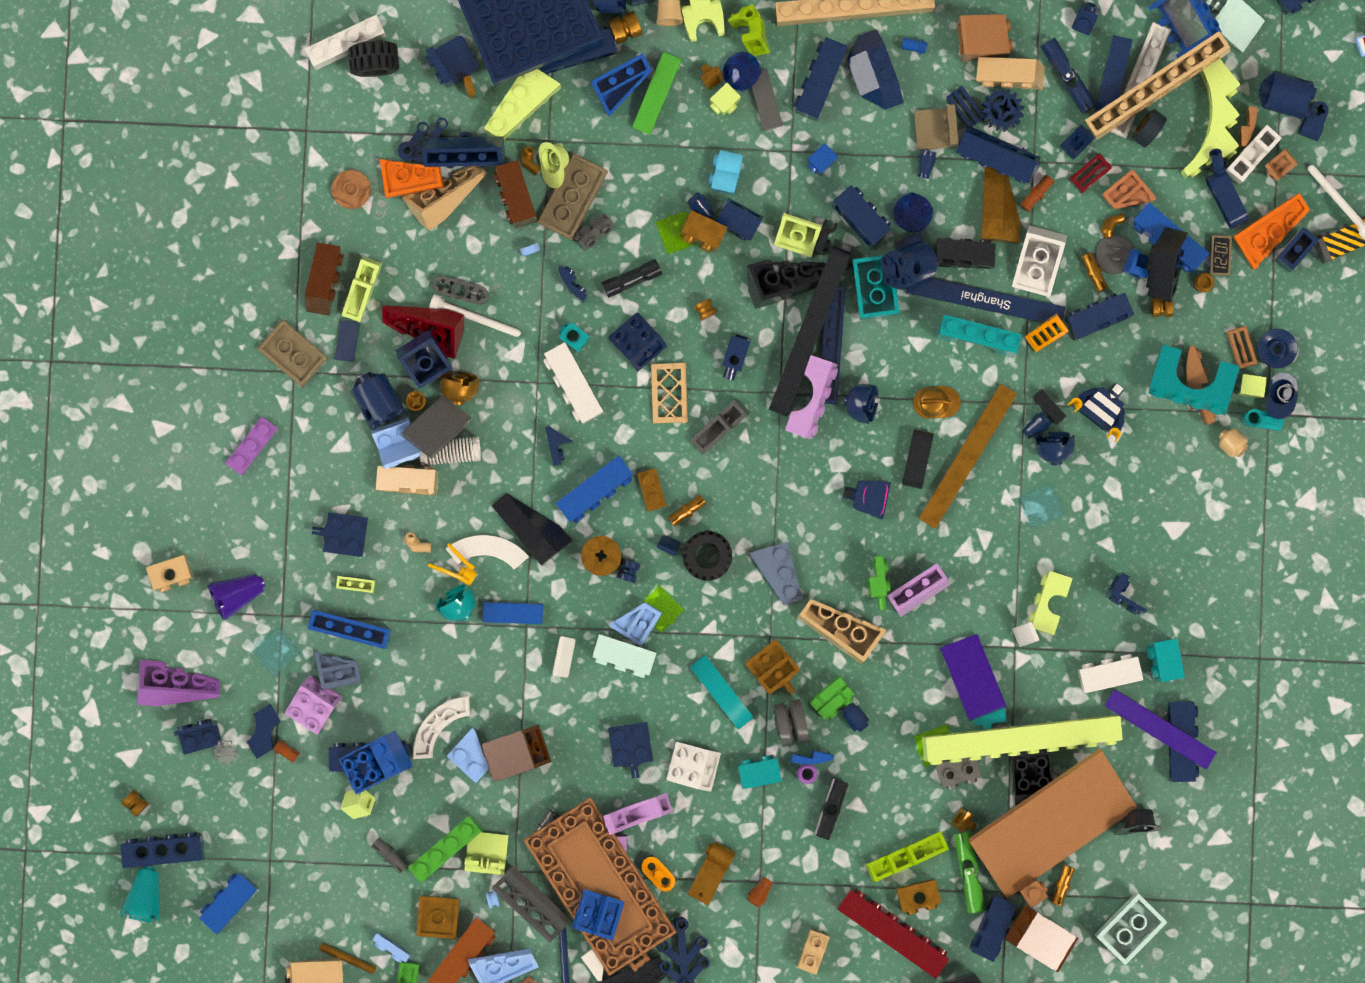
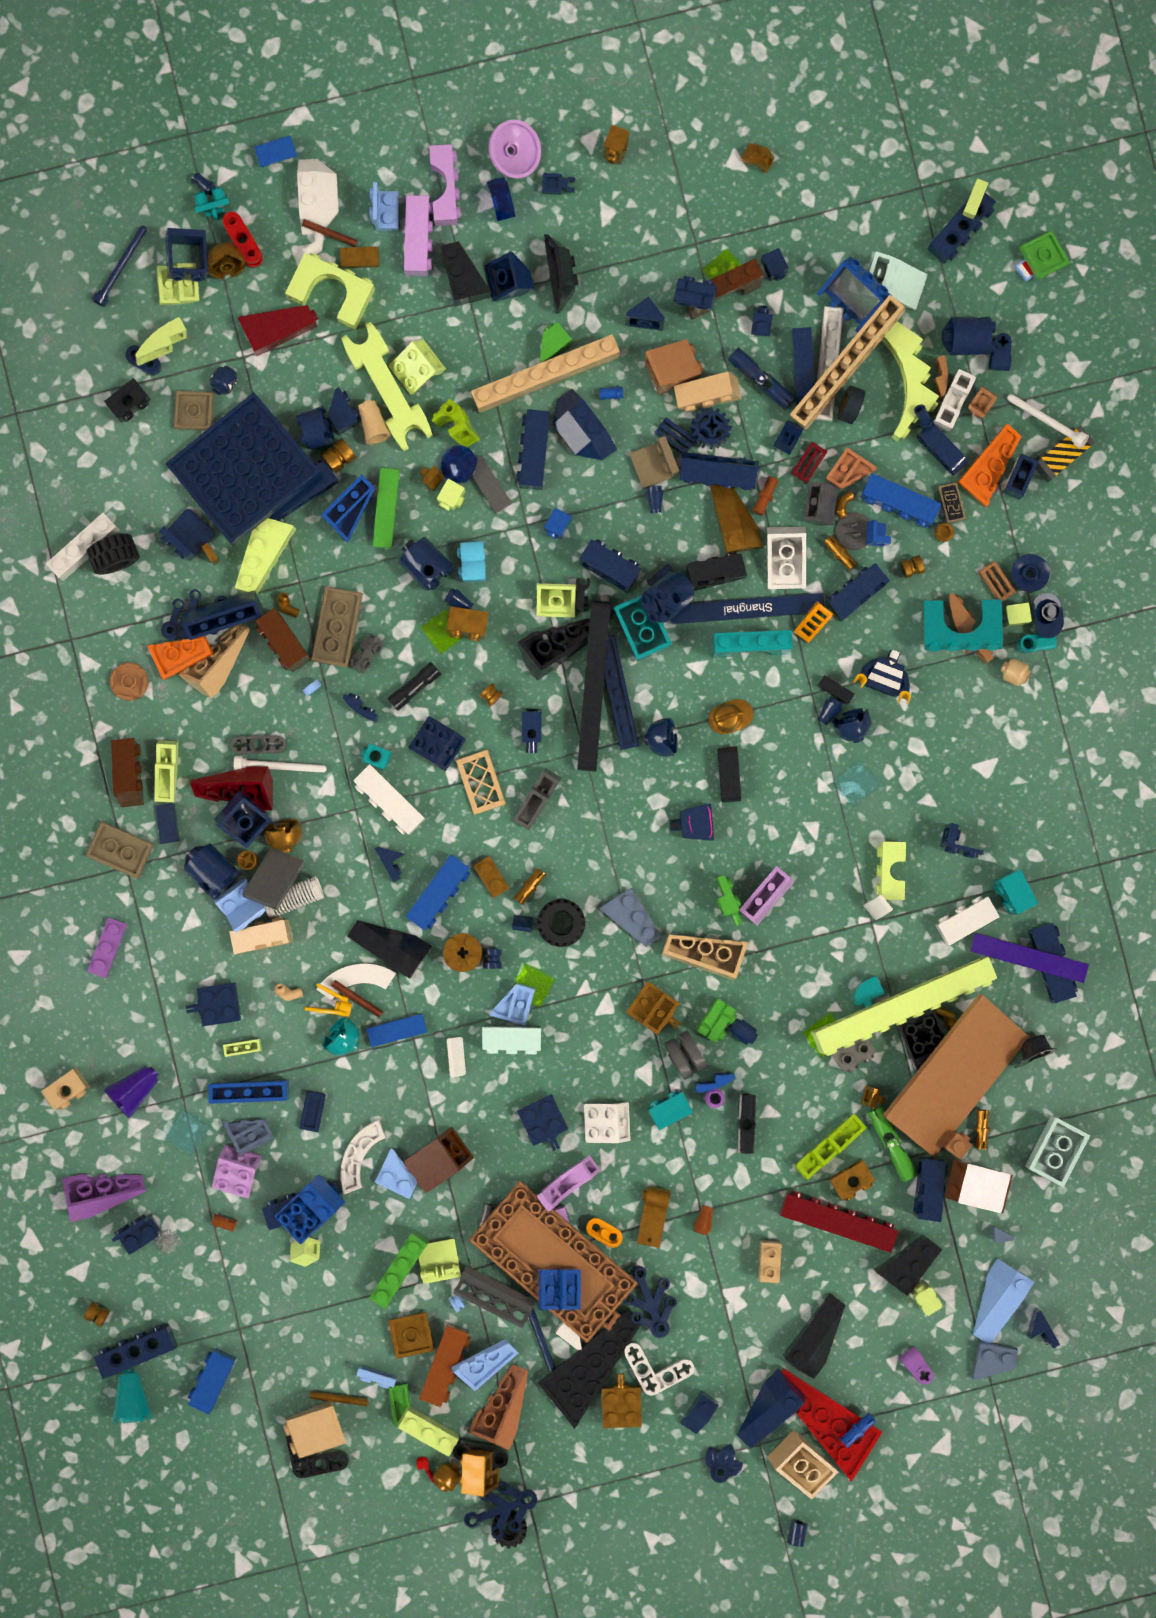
camera: 20 degrees left, 0 degrees up
dark blue tile [247,704,281,759] -> none
dark grey pin [371,837,408,873] -> none
yellowish green piece [538,142,569,189] -> none
teal slope [690,655,754,730] -> none
dark blue brick [716,198,763,241] -> none
lavender arch [785,355,838,439] -> none
clear blue dish [894,192,933,232] -> none
pearl gold tile [918,384,1017,529] -> none
dark purple tile [940,634,1007,721] -> none
black wedge [1146,227,1188,302] -> none
none -> dark blue tile [299,1091,326,1133]
none -> copper bar [331,980,383,1017]
none -> dark blue cylinder [398,537,454,591]
none -> flat silver brick [804,482,838,525]
none -> pearl gold arm [935,1007,957,1031]

